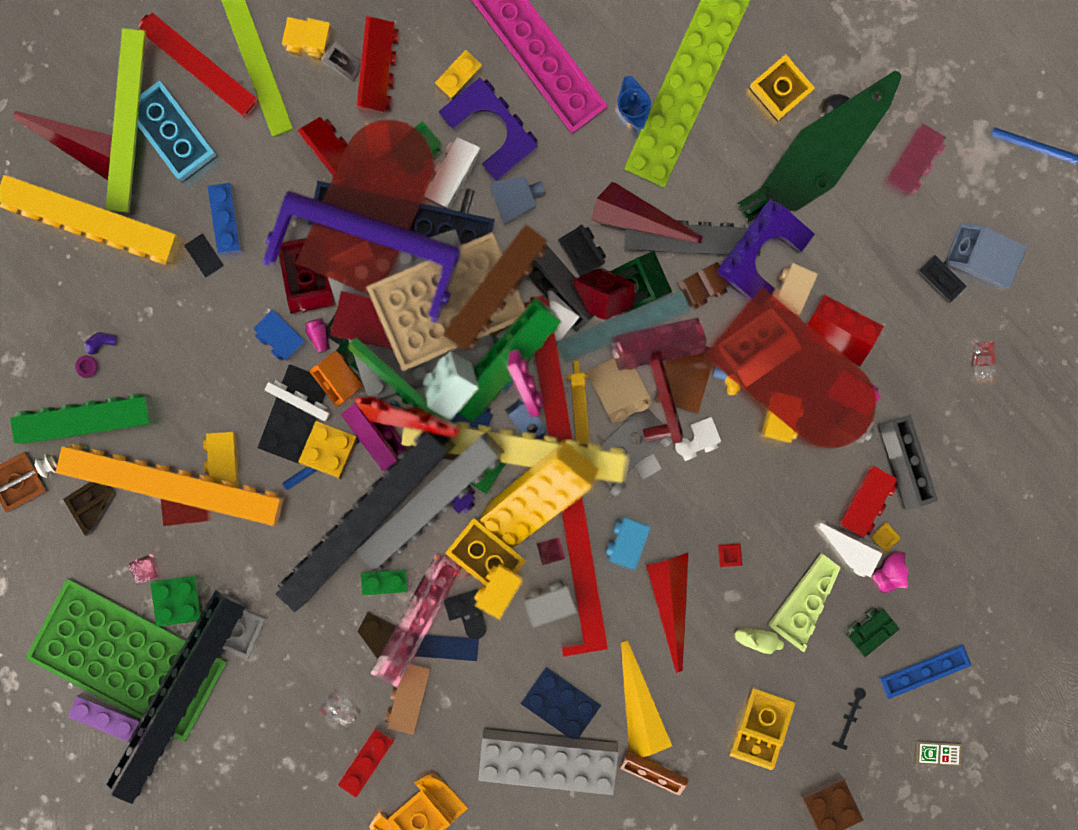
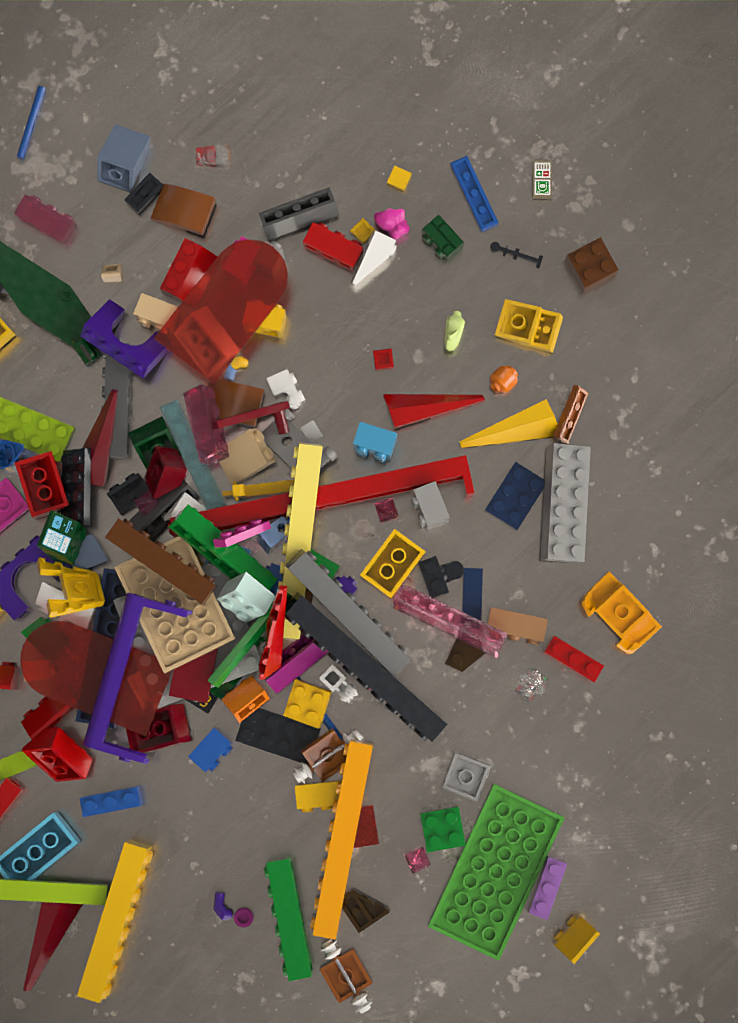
camera: 85 degrees left, 5 degrees down
black brick [102,590,246,804] -> none
black sticker [184,233,224,278] -> none
white plate [264,380,331,422] -> none
dark pink cone [304,318,330,353] -> none
green brick [361,568,409,596] -> none
yellow brick [474,564,523,619] -> none
yellow brick [478,441,600,549] -> none
reddish brown brick [677,262,730,309] -> none
yellowish green wing [768,553,841,653] -> none
none -> red slope [15,451,69,519]
none -> red slope [21,727,93,782]
none -> dark green slope [37,510,87,565]
none -> yellow wing [37,557,105,617]
none -> black plate [61,448,91,526]
none -> tan slope [101,264,122,283]
none -> clear pink tile [134,490,159,515]
none -> dark orange slope [151,183,216,236]
none -> dark orange plate [293,728,363,784]
none -> white brick [319,664,358,703]
none -> yellow tile [387,166,412,191]
none -> orange head [490,365,518,393]
none -> yellow slope [553,914,600,964]

